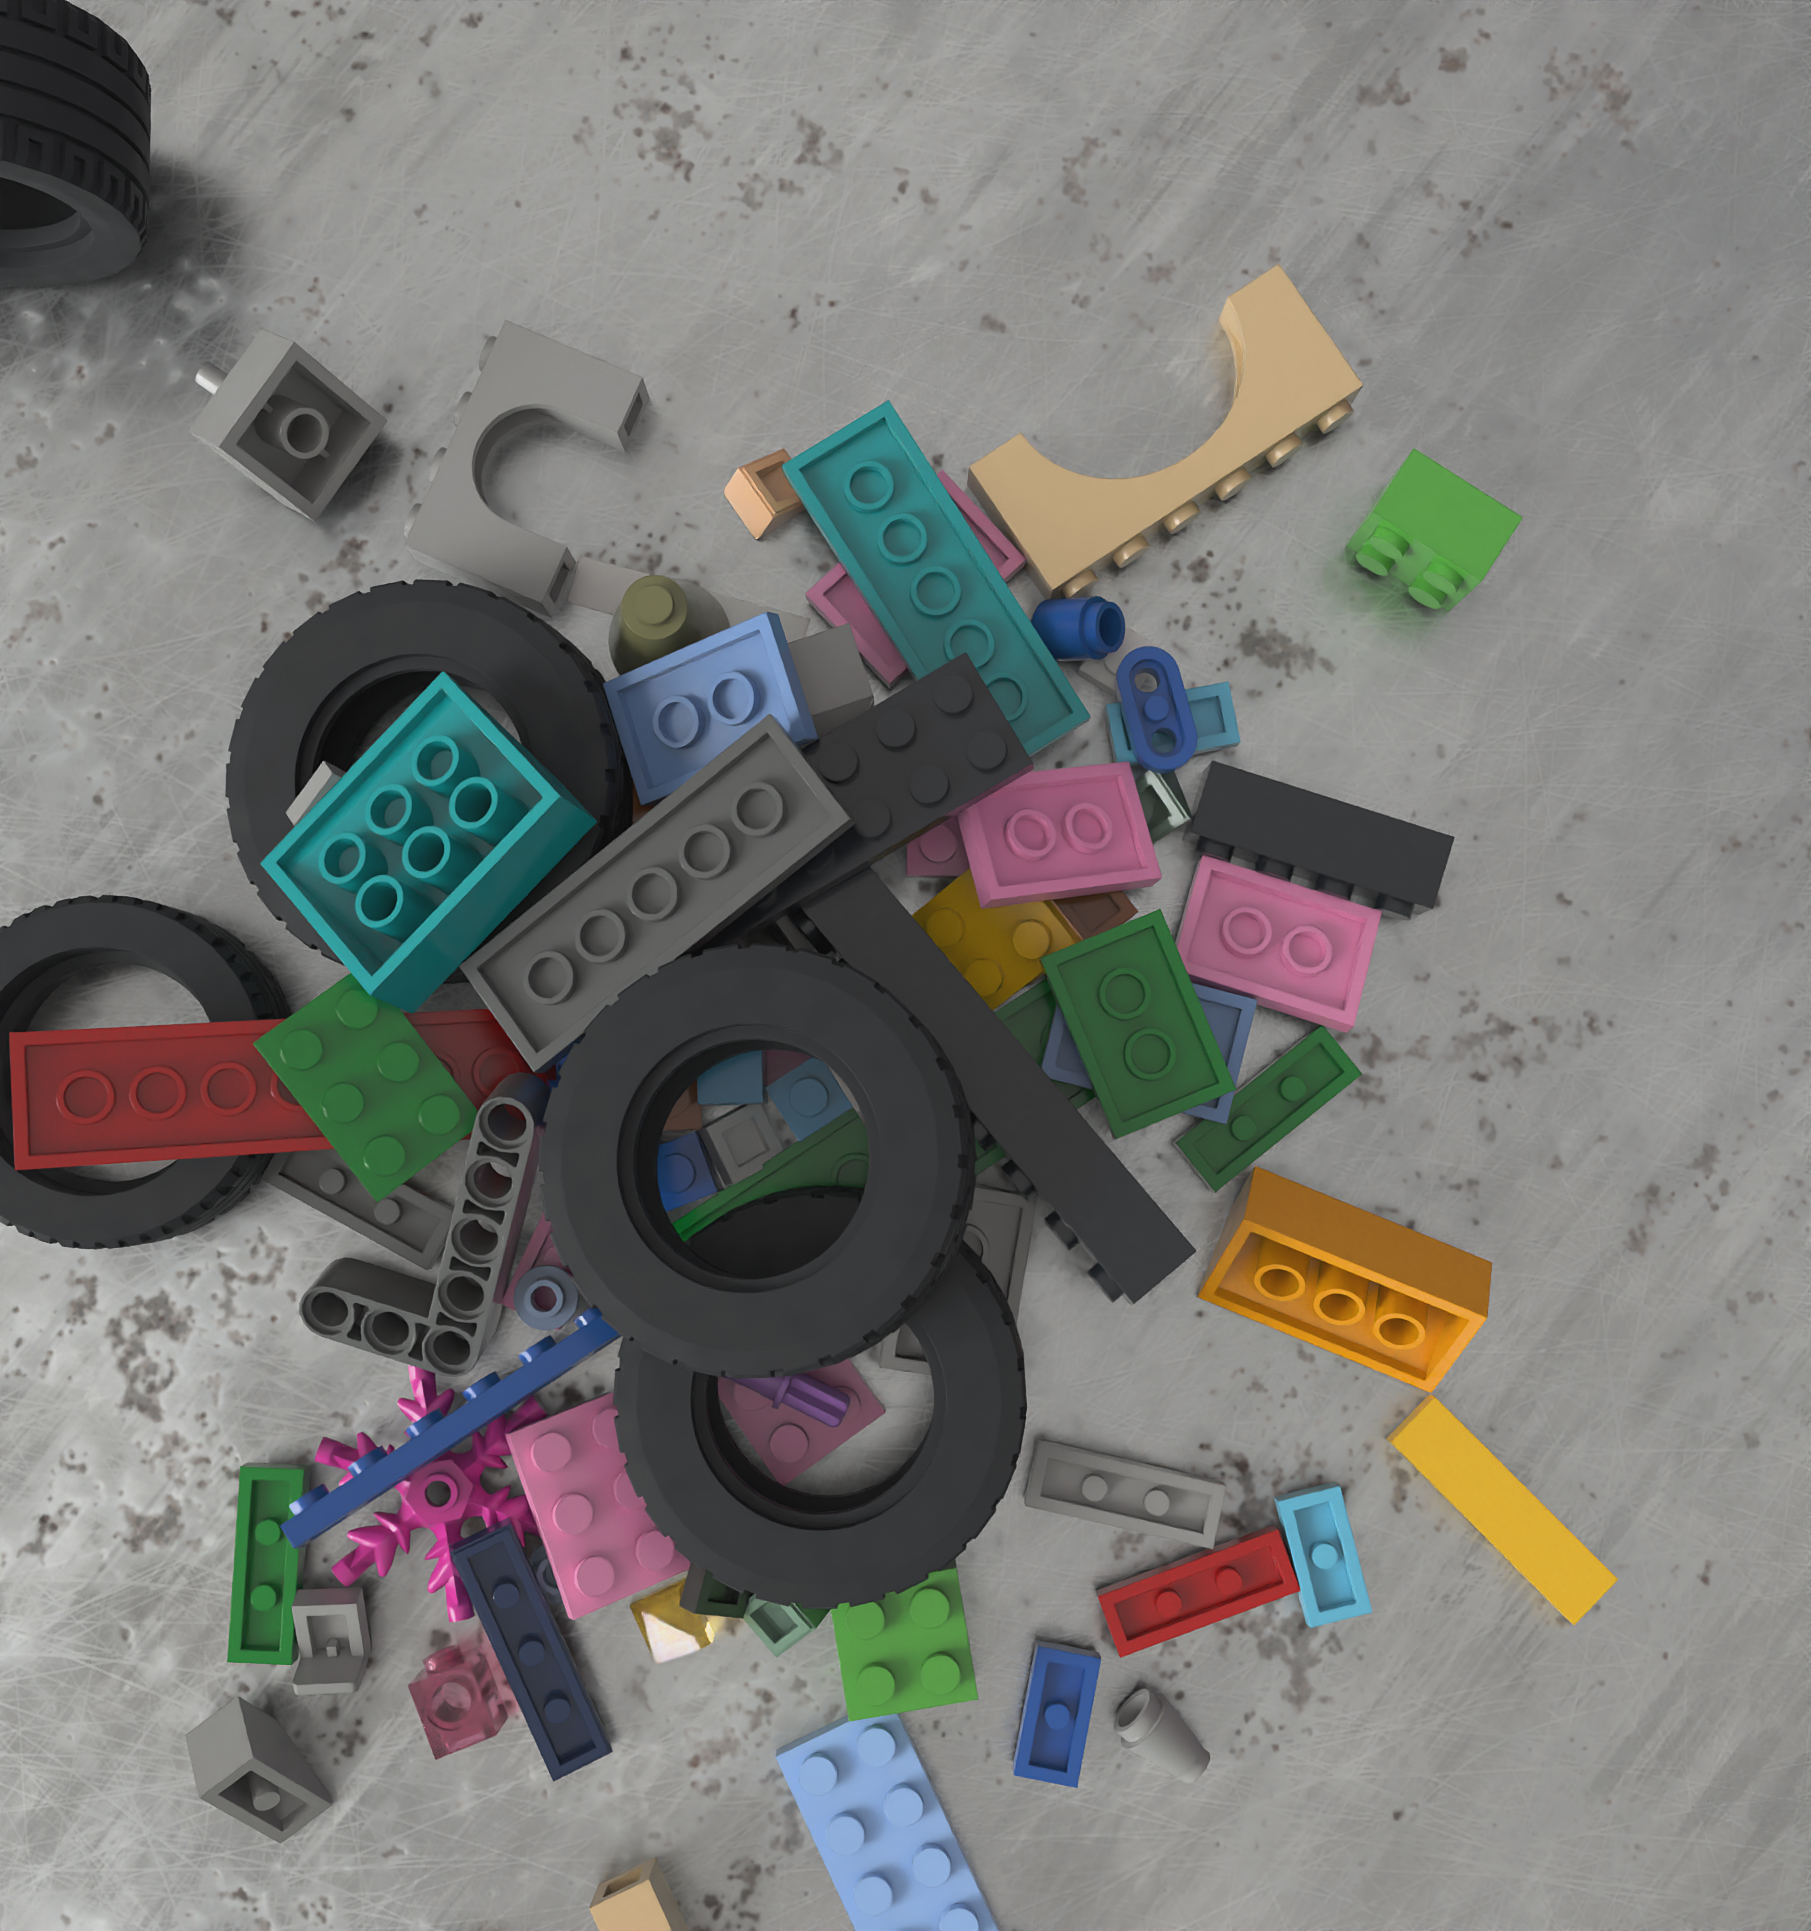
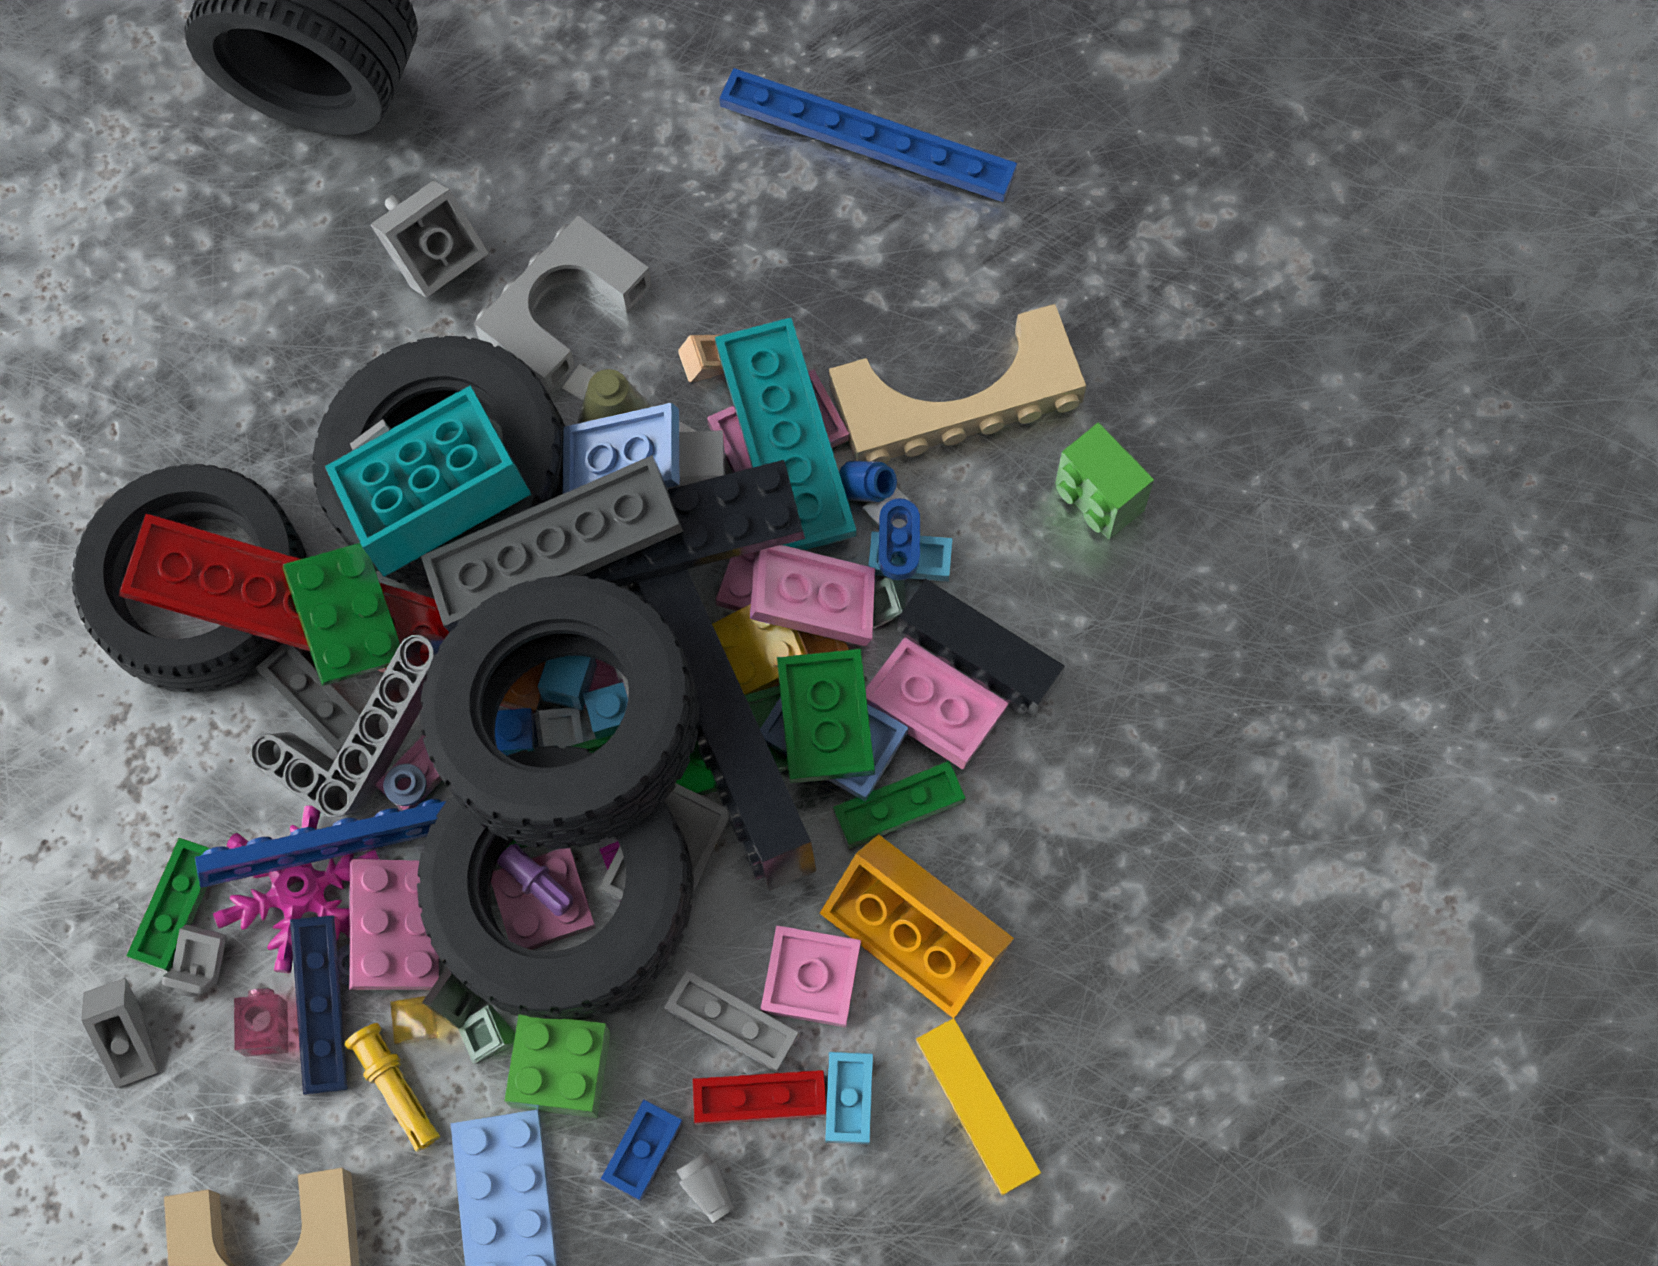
camera: 20 degrees right, 15 degrees down
none -> yellow pin [344,1022,441,1152]
none -> blue plate [719,68,1017,202]
none -> bright pink plate [761,925,861,1028]

